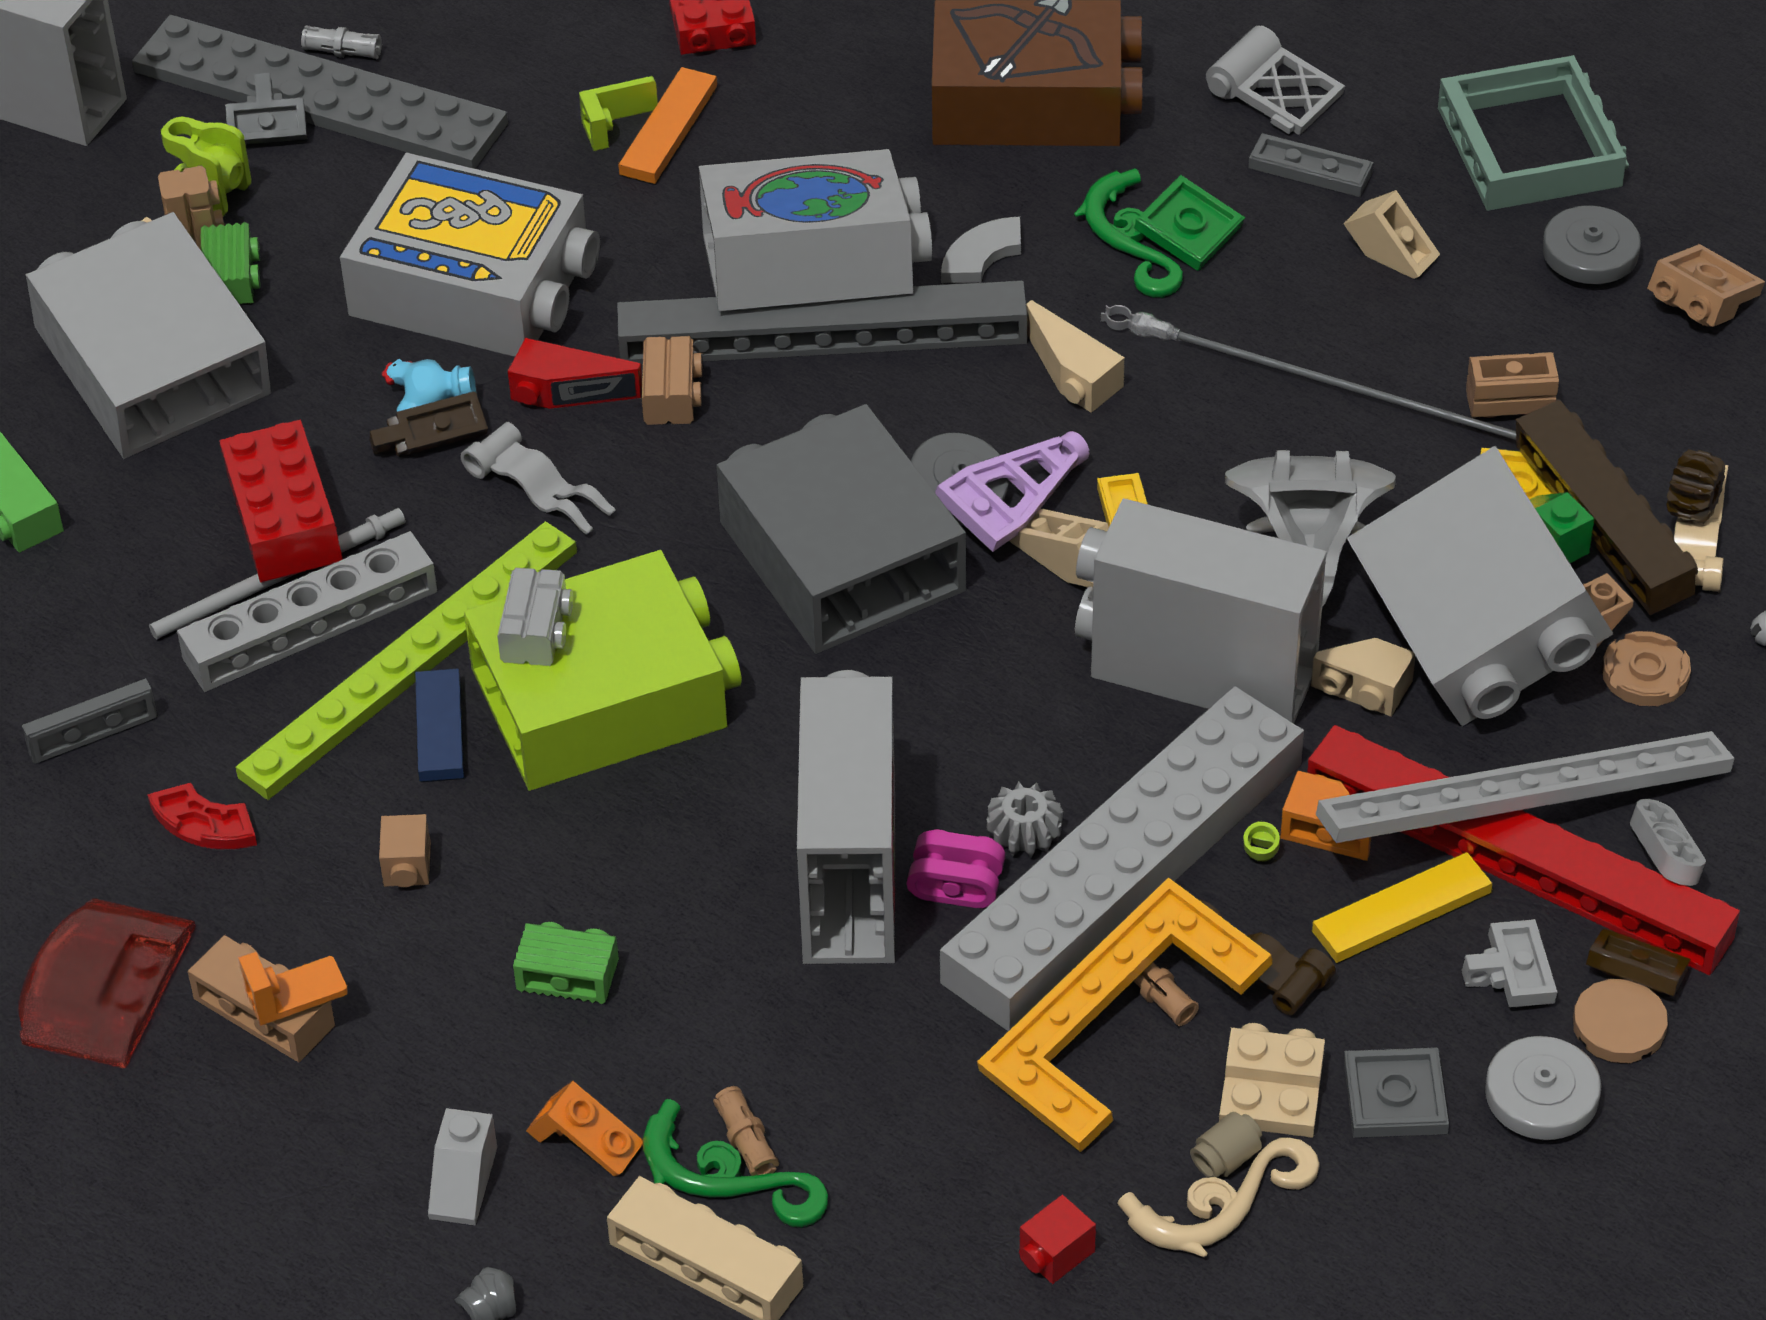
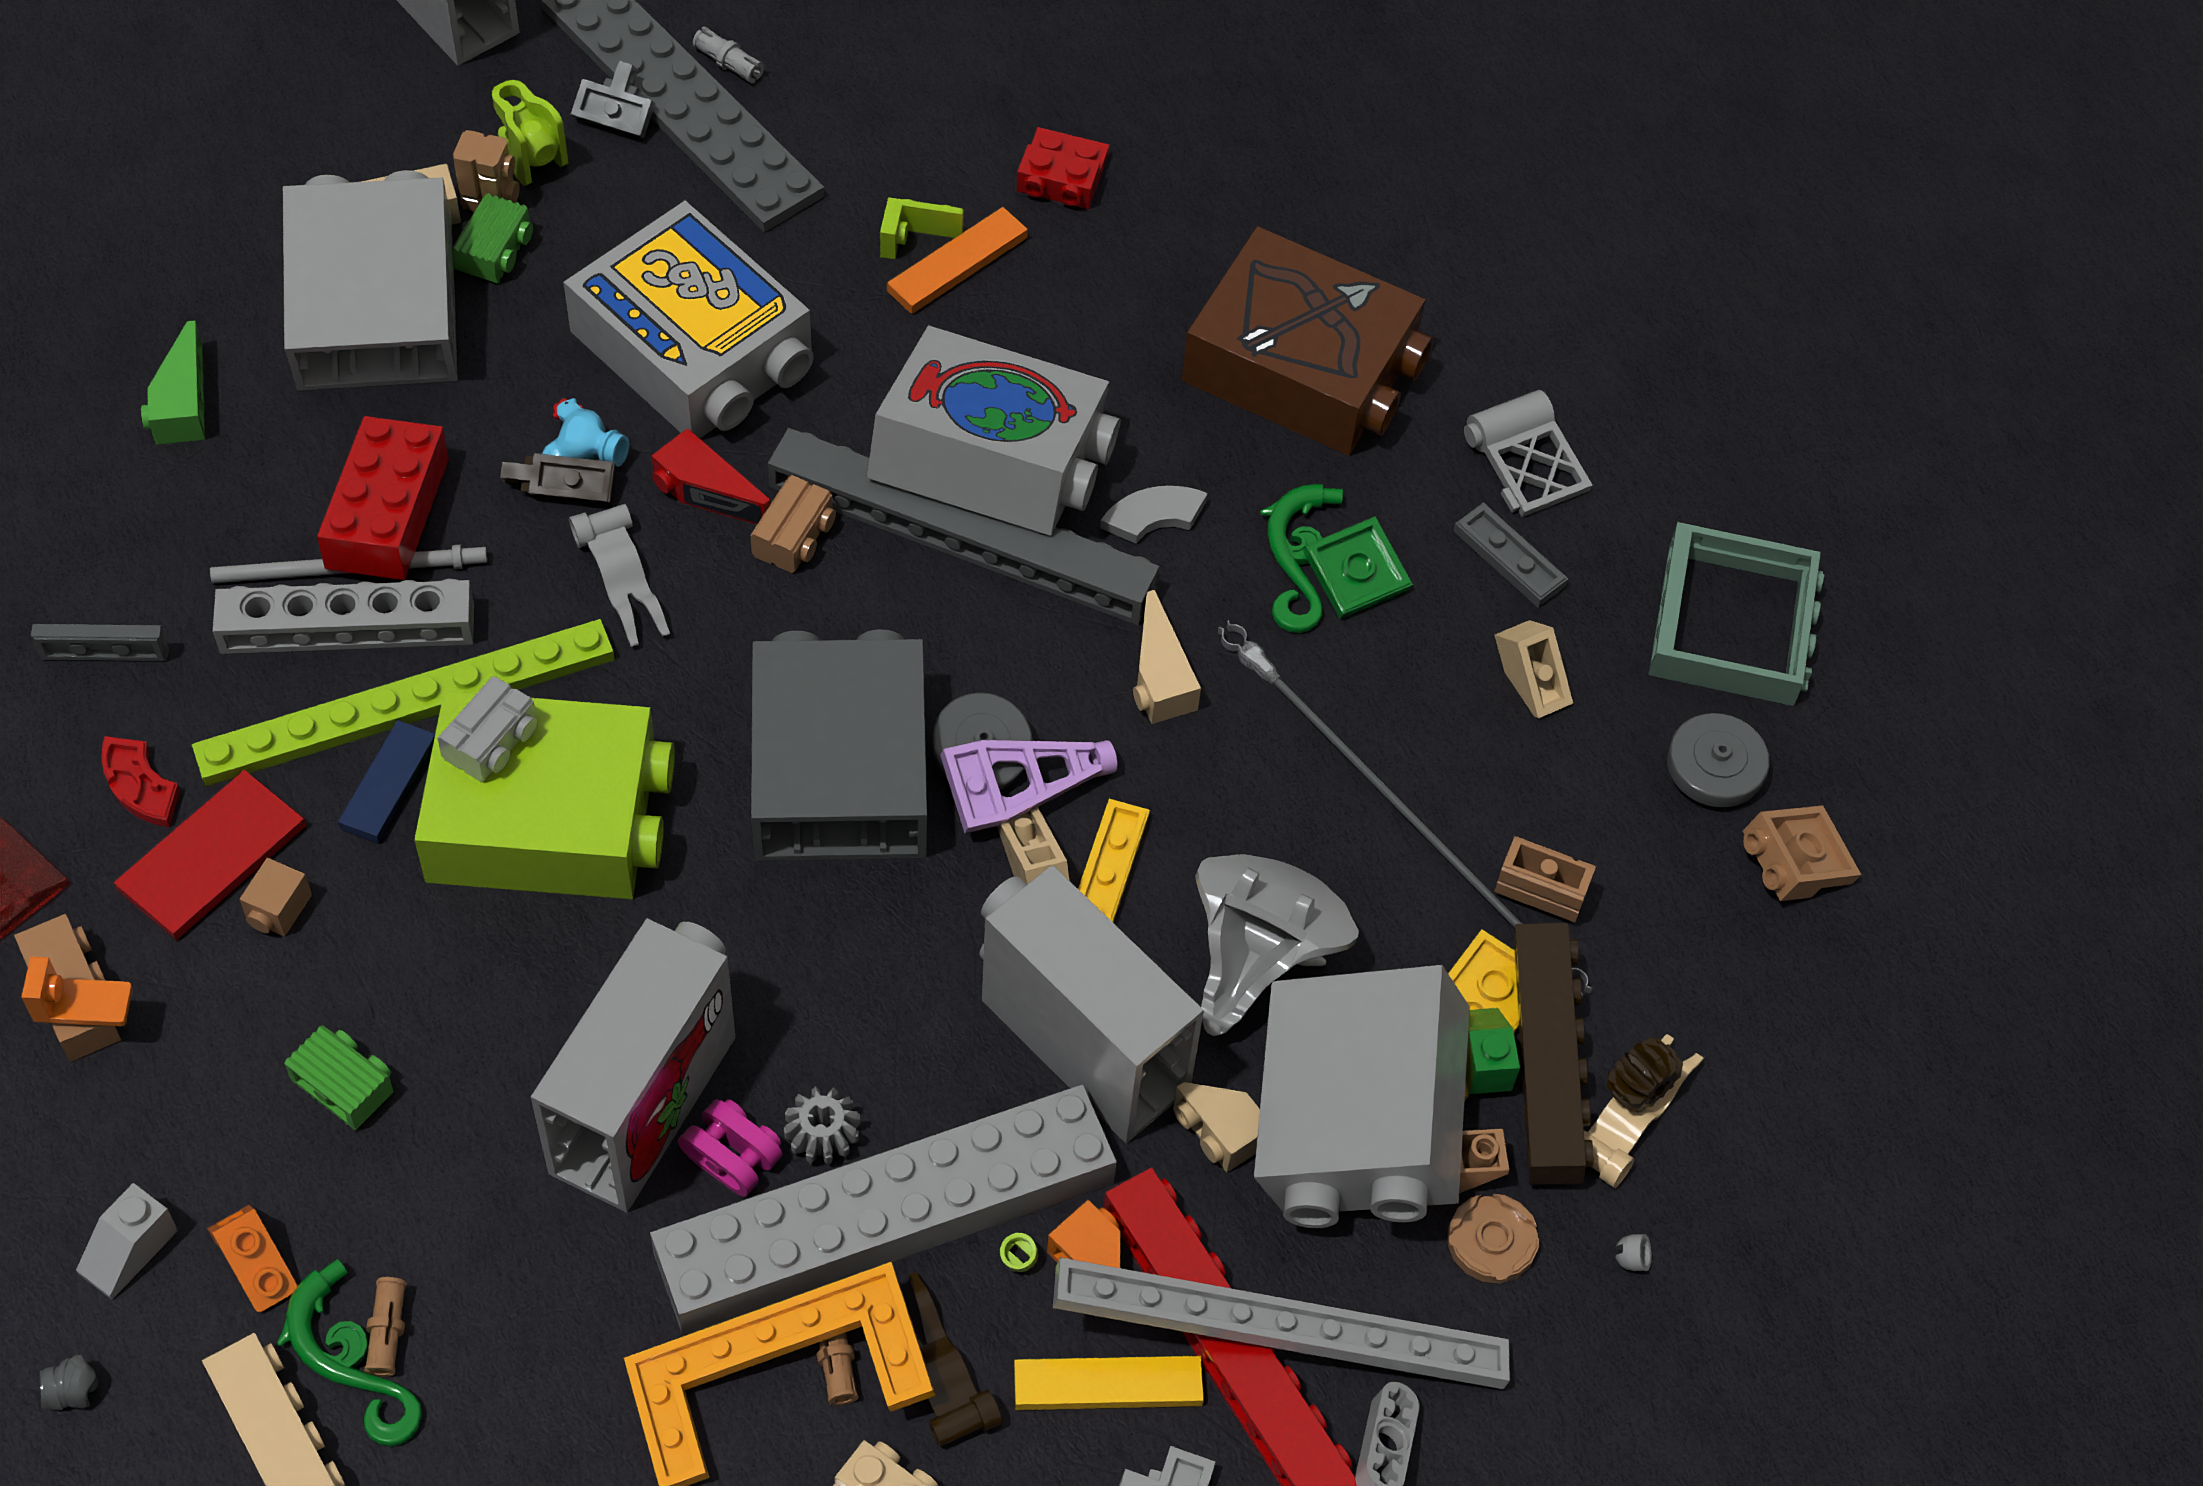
camera: 20 degrees right, 10 degrees up
none -> red tile [113,770,306,940]

